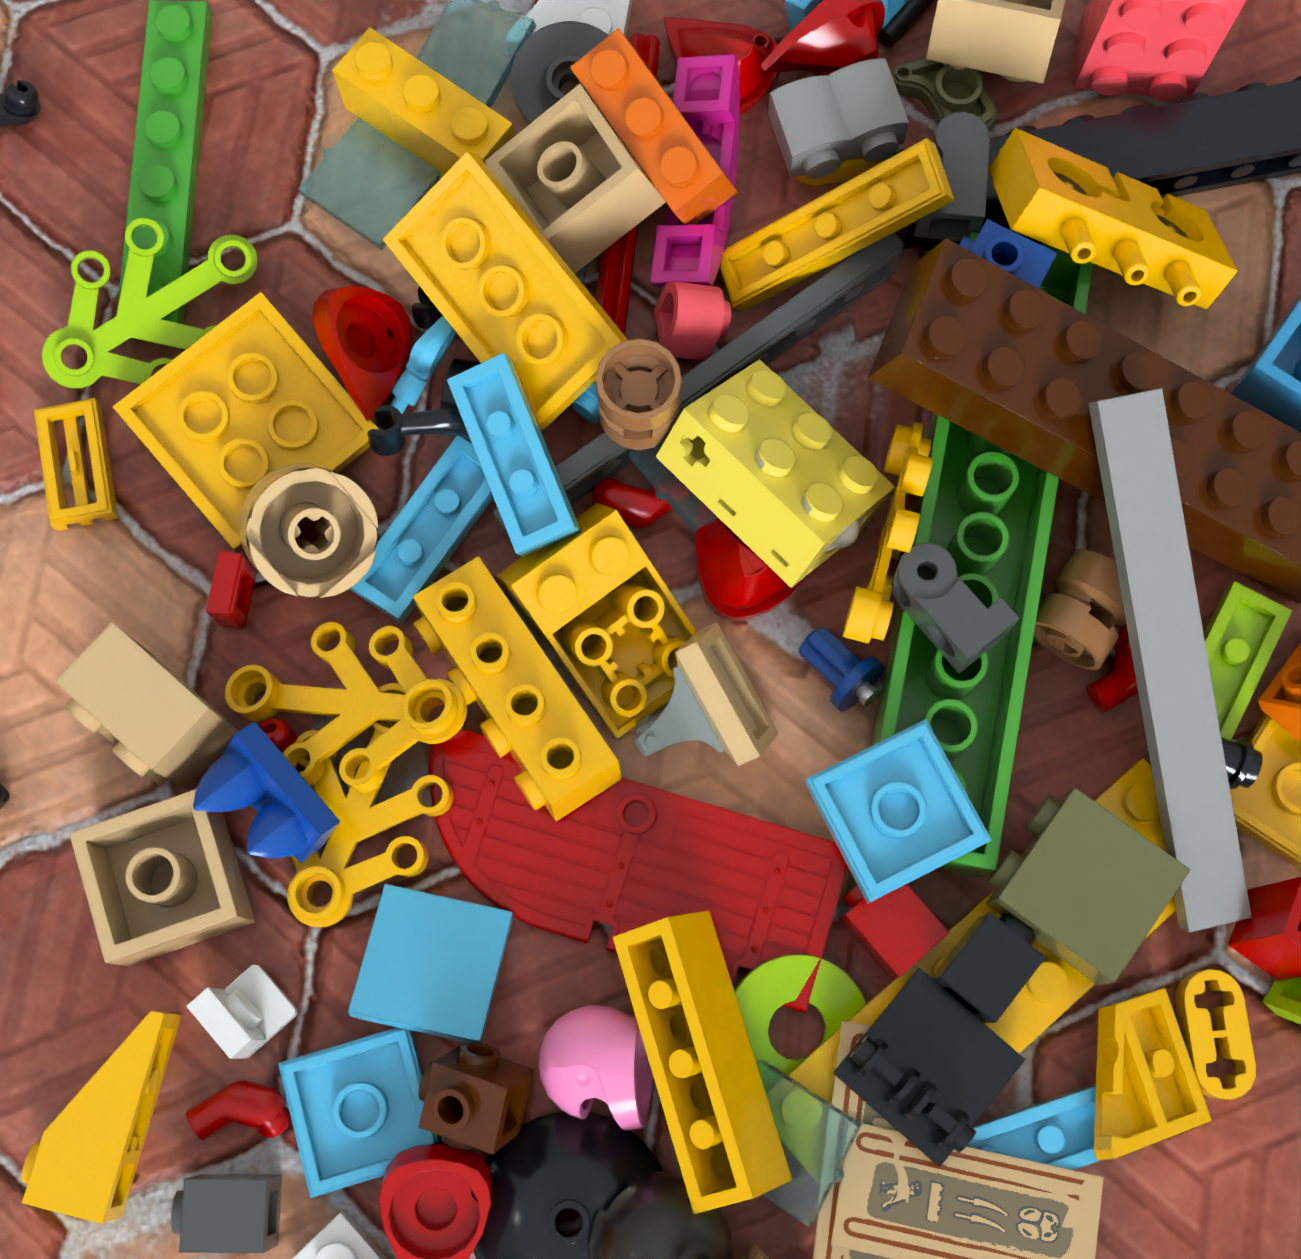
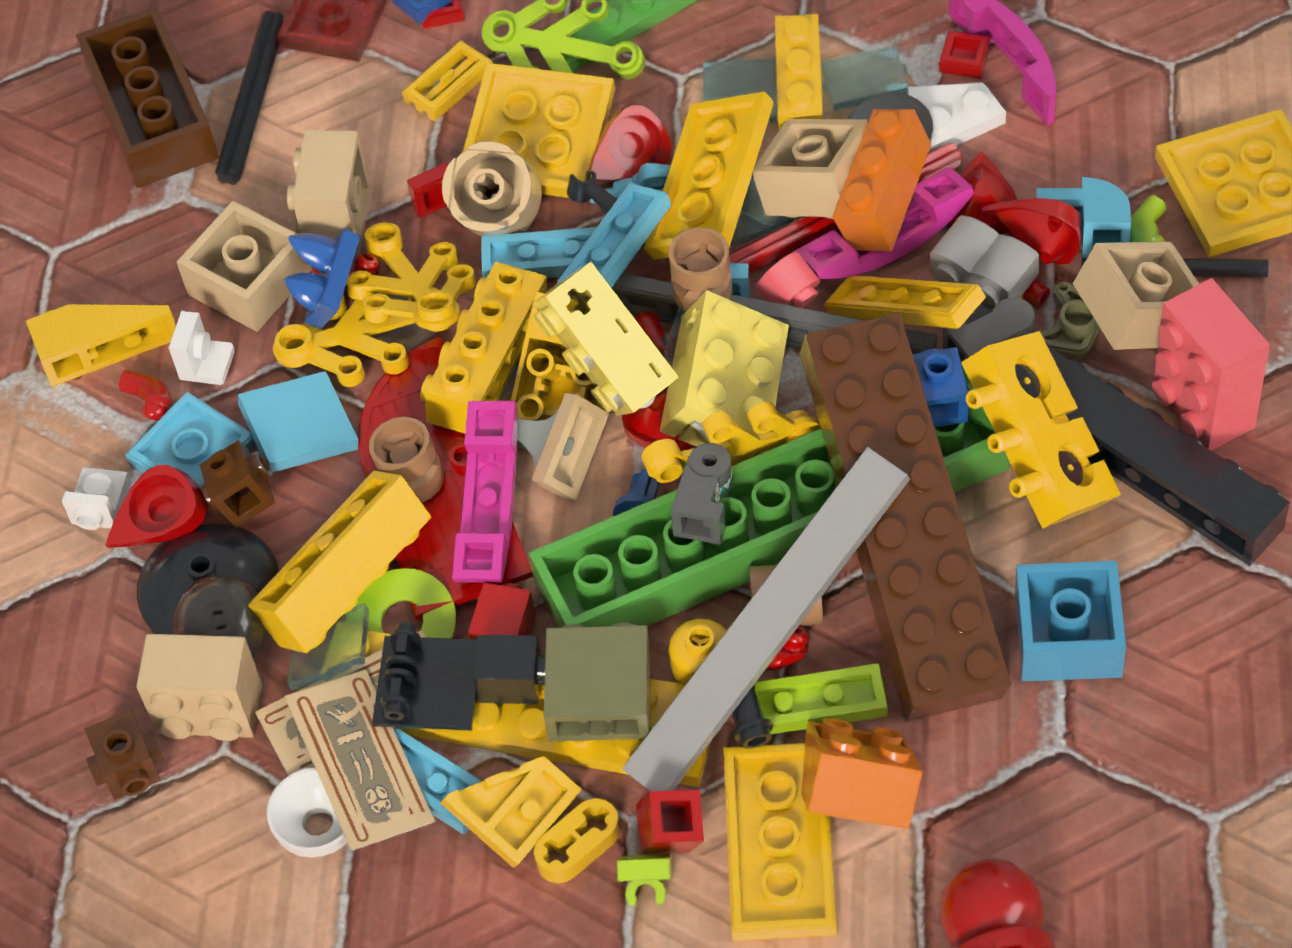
camera: 60 degrees right, 20 degrees down
dark grey brick [171,1174,282,1253] -> none
bright pink helmet [538,1004,654,1130] -> none
medium azure tile [804,719,991,904] -> none
none -> medium nougat wheel [369,416,444,503]
none -> dark pink slope [452,401,517,583]
none -> light yellow piece [532,262,679,416]
none -> yellow head [668,618,727,686]

